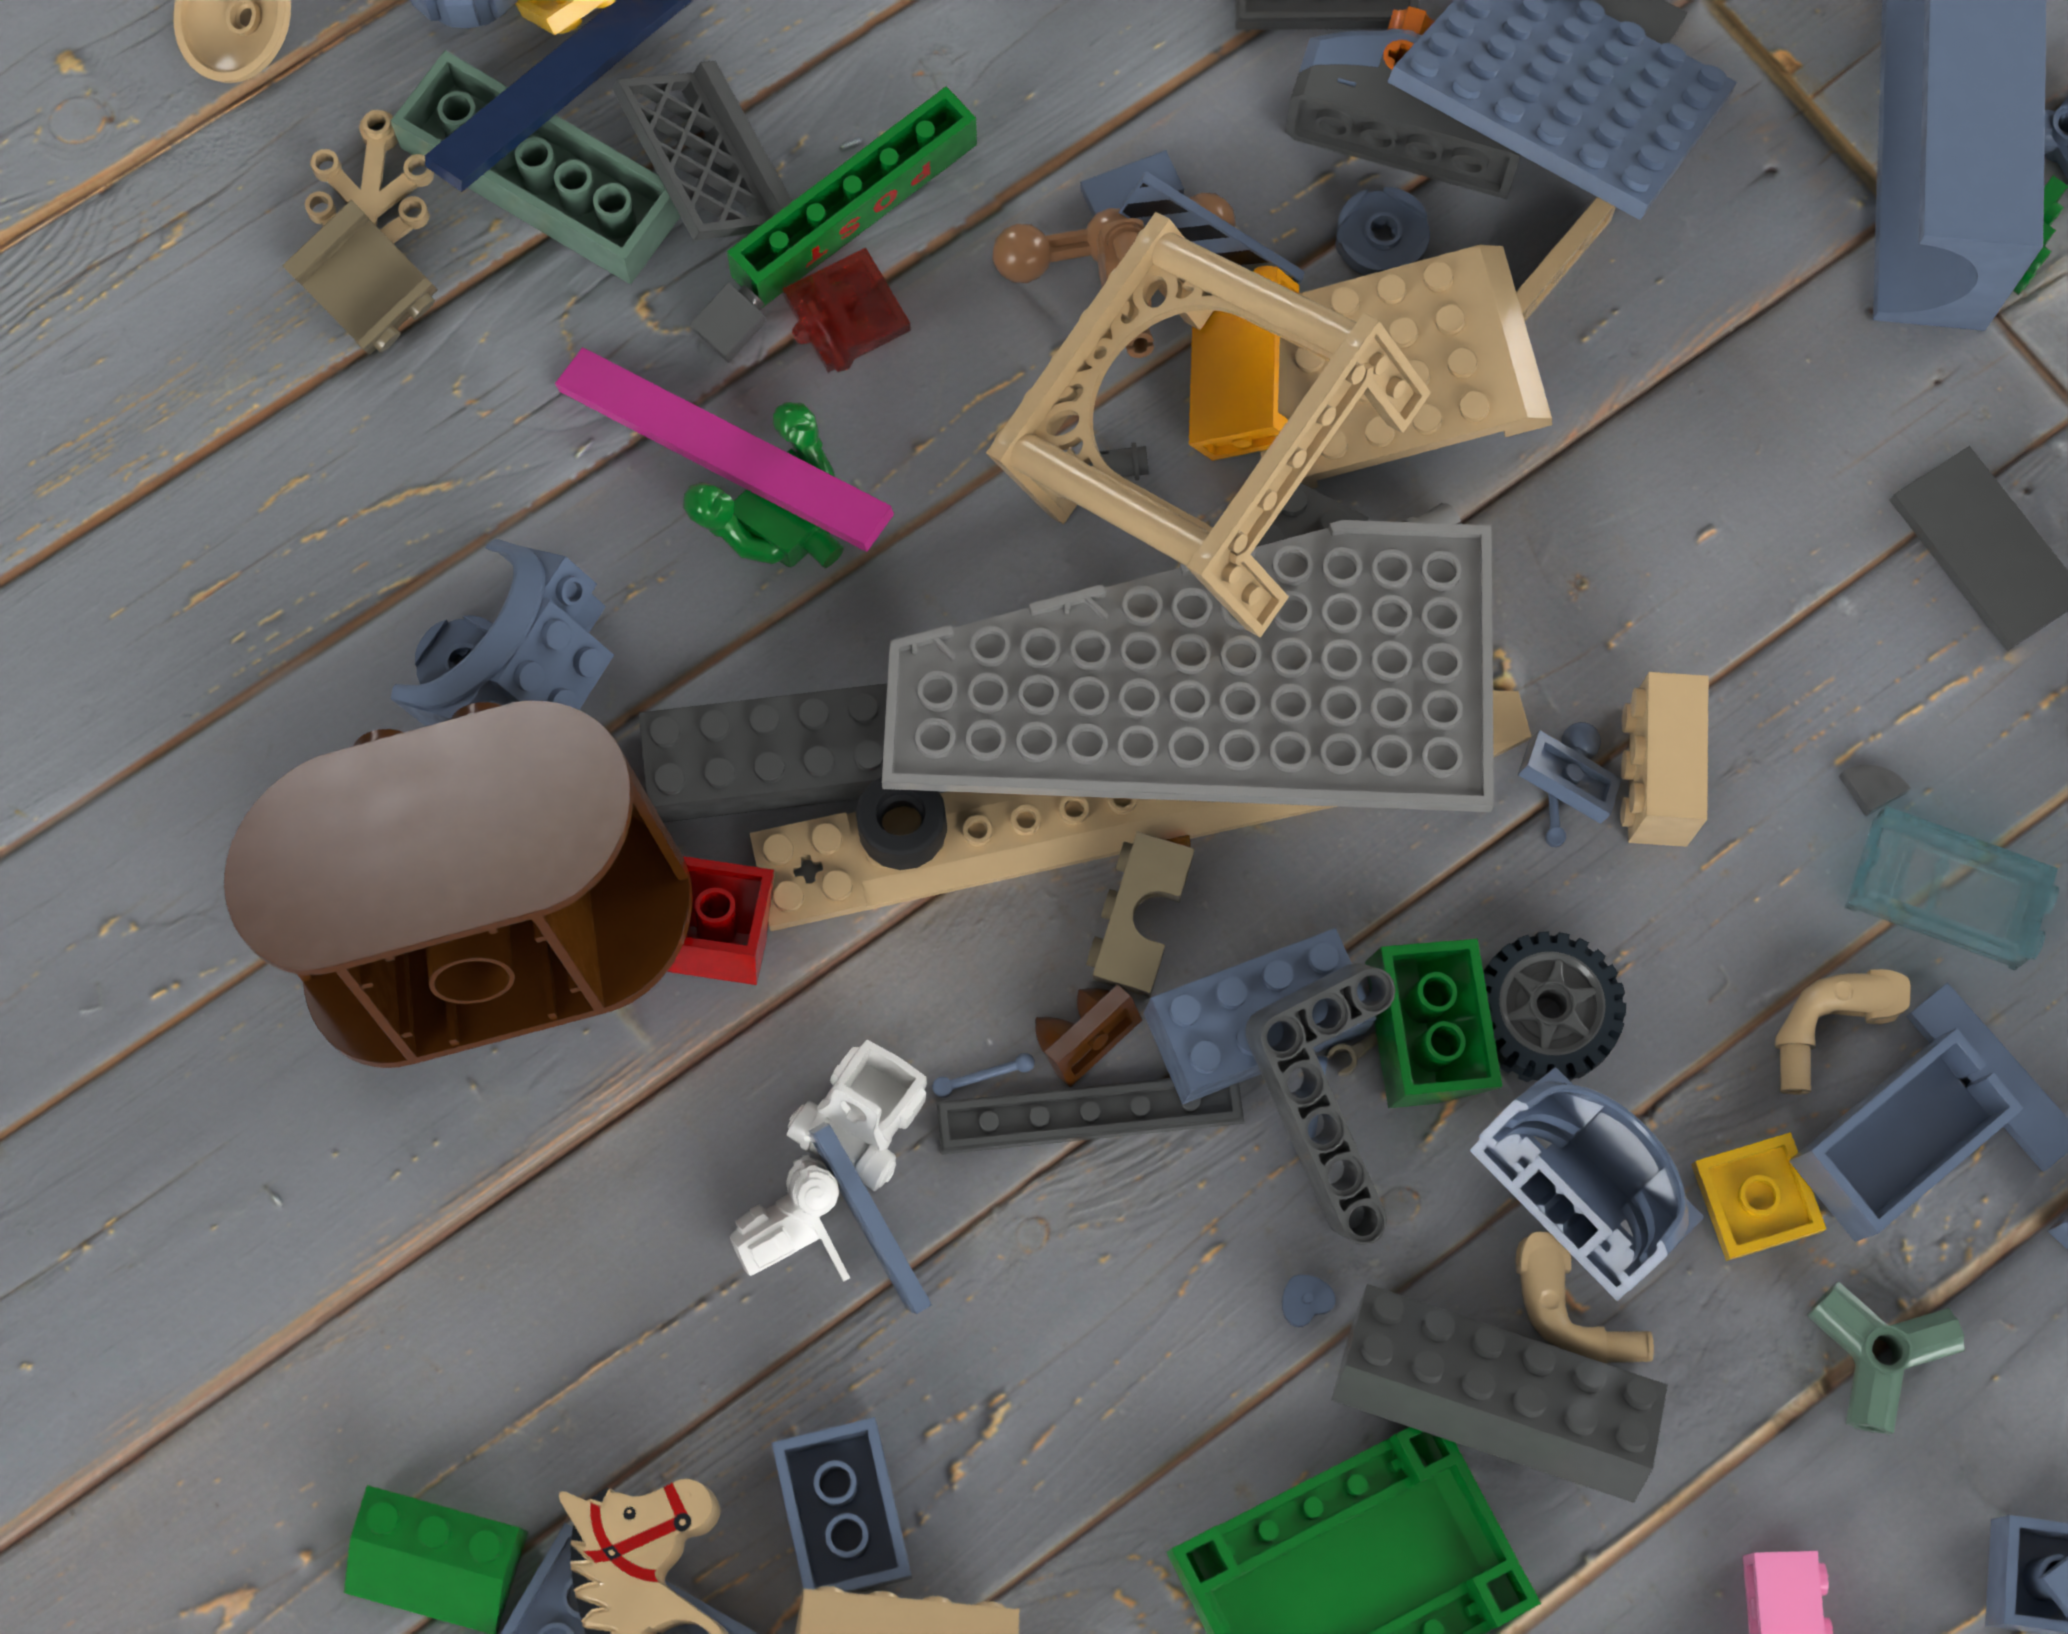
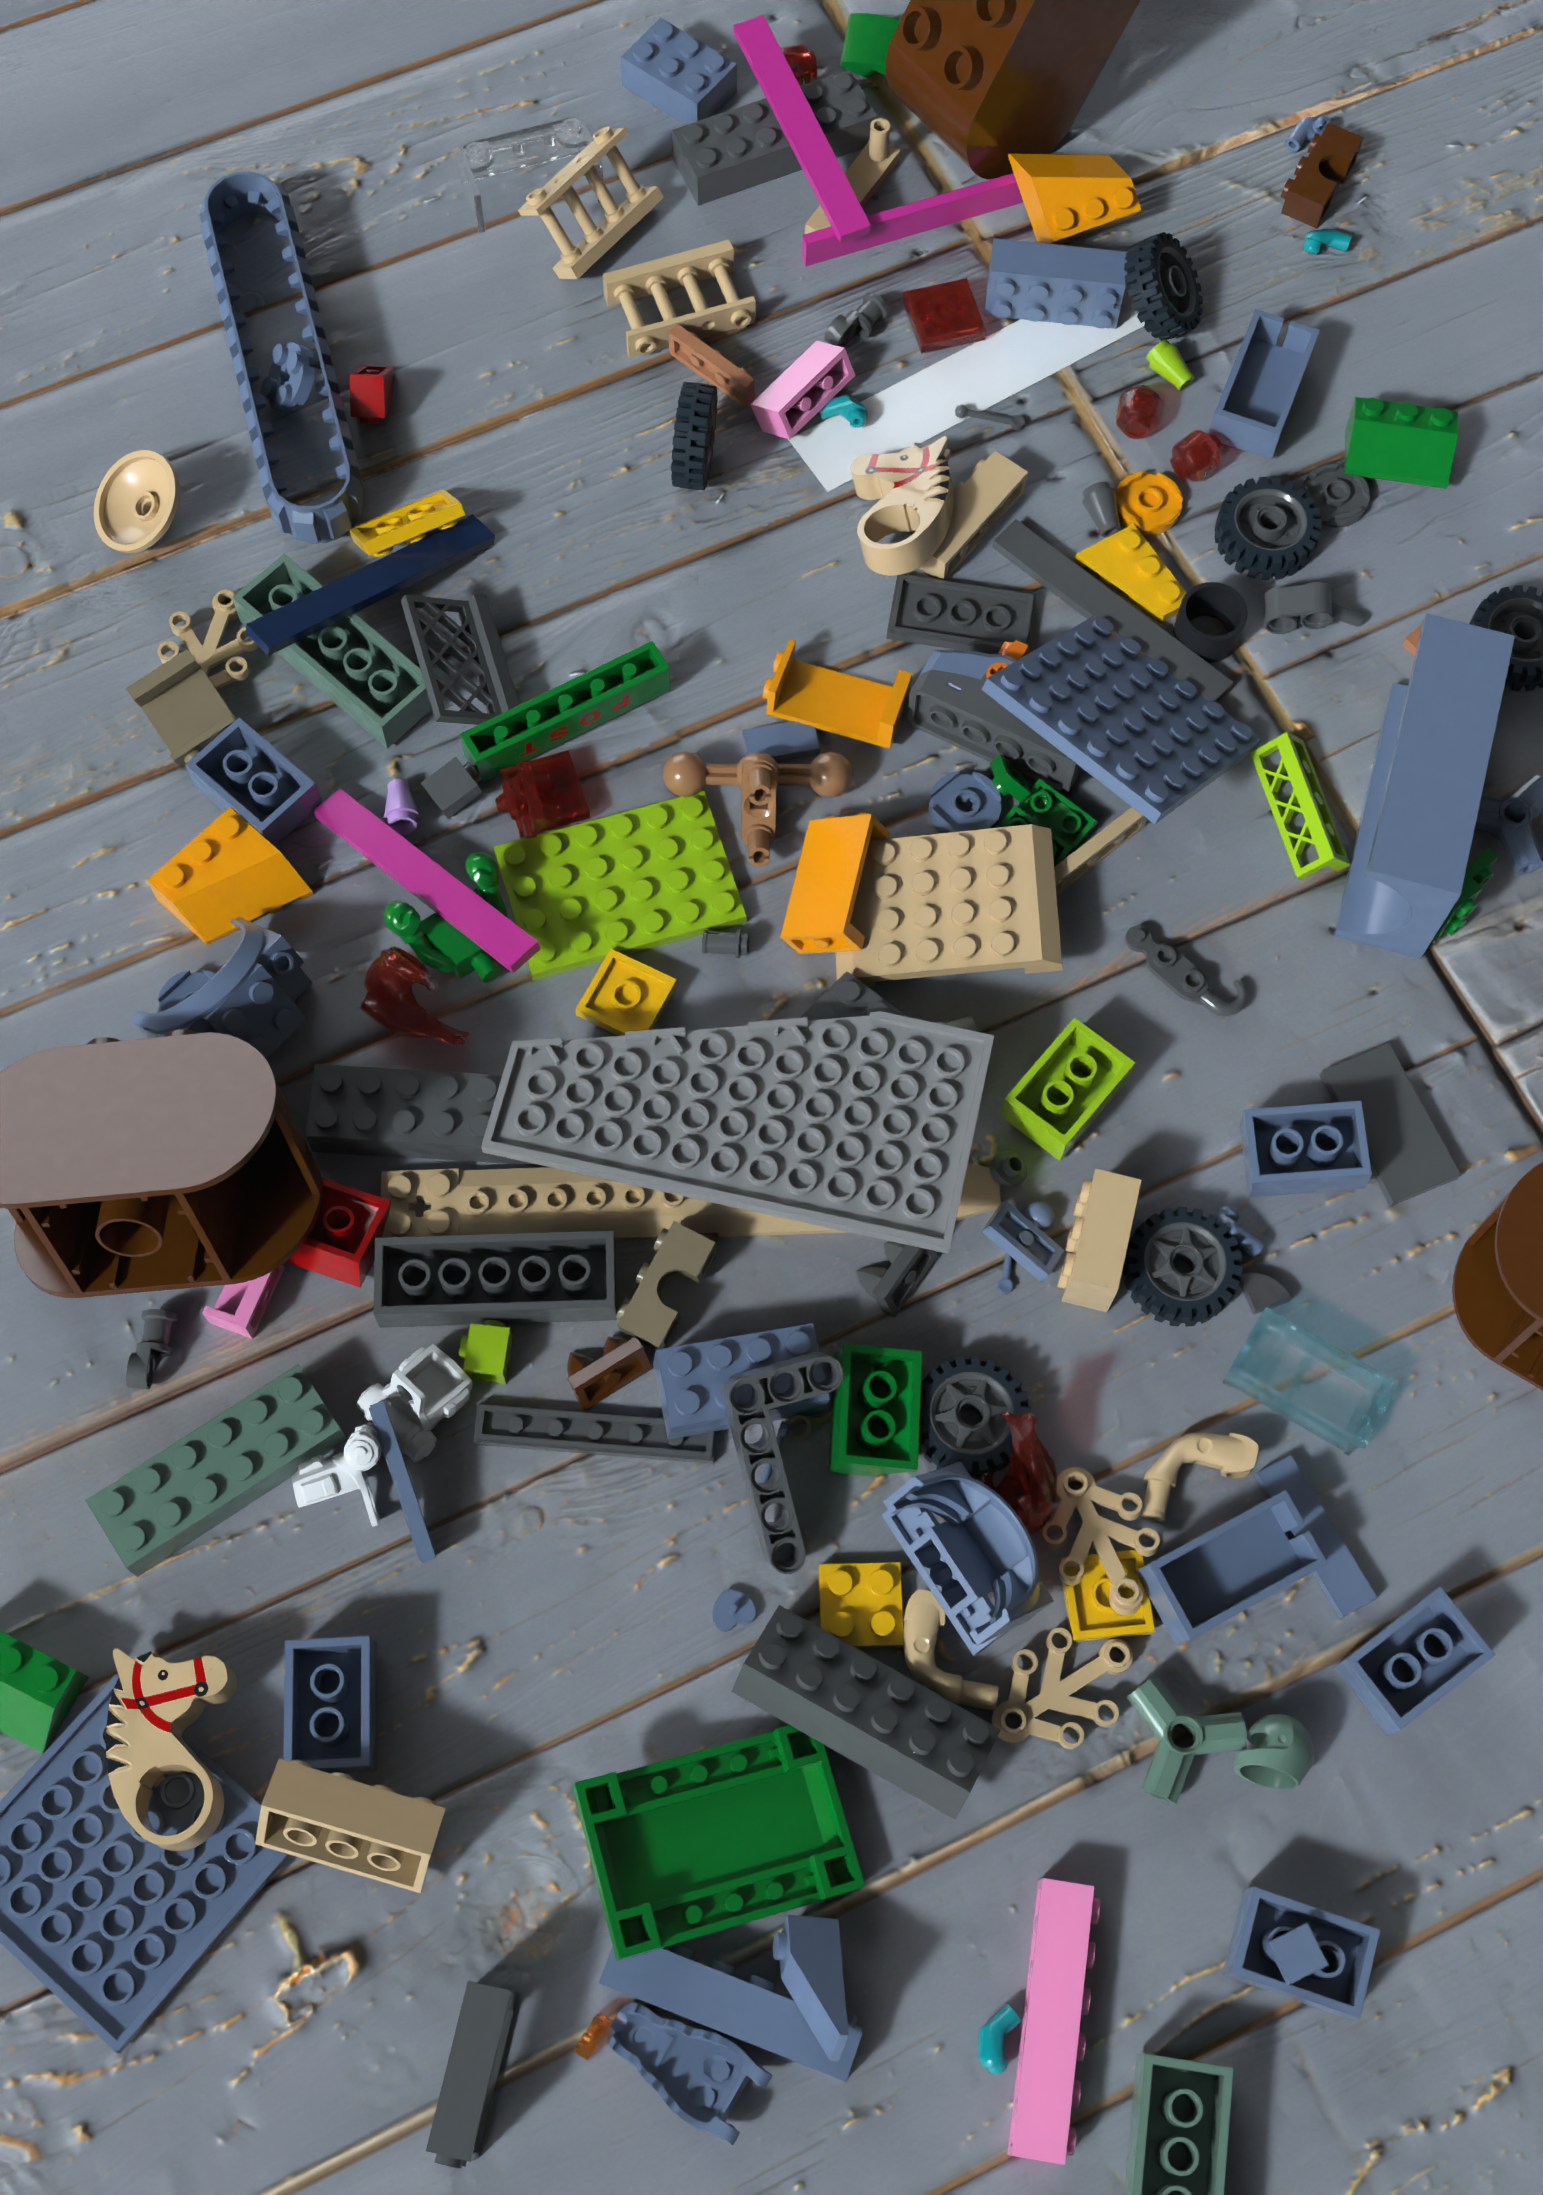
camera: 10 degrees right, 5 degrees down
black tyre [856,776,947,870] -> none
sand blue hinge [932,1053,1035,1098] -> none
tan arch [986,212,1431,638] -> none
sand blue tile [1119,171,1305,284] -> none
none -> sand green brick [85,1364,347,1577]
none -> dark grey connector [126,1309,178,1390]
none -> light orange wedge [147,807,314,945]
none -> sand blue brick [185,717,322,846]
none -> bright pink panel [202,1264,285,1339]
none -> clear red hair [360,946,469,1046]
none -> dark grey brick [373,1231,617,1328]
none -> lavender cone [383,779,420,835]
none -> lime brick [459,1320,513,1384]
none -> lime plate [493,791,747,981]
none -> yellow plate [575,948,677,1036]
none -> light orange panel [762,639,913,749]
none -> yellow plate [818,1562,903,1649]
none -> dark grey tile [856,1241,938,1317]
none -> clear red hair [981,1411,1057,1534]
none -> green plate [989,754,1031,803]
none -> dark grey plate [990,1149,1027,1187]
none -> tan plant [991,1628,1133,1749]
none -> green slope [997,778,1098,867]
none -> lime brick [1000,1017,1135,1161]
none -> tan plant [1042,1467,1160,1615]
none -> wheel [1123,1207,1243,1327]
none -> dark grey piece [1125,925,1247,1016]
none -> sand blue arm [1214,1206,1264,1257]
none -> sand green helmet [1233,1714,1315,1790]
none -> sand blue brick [1240,1101,1372,1197]
none -> lime fence [1250,732,1351,880]

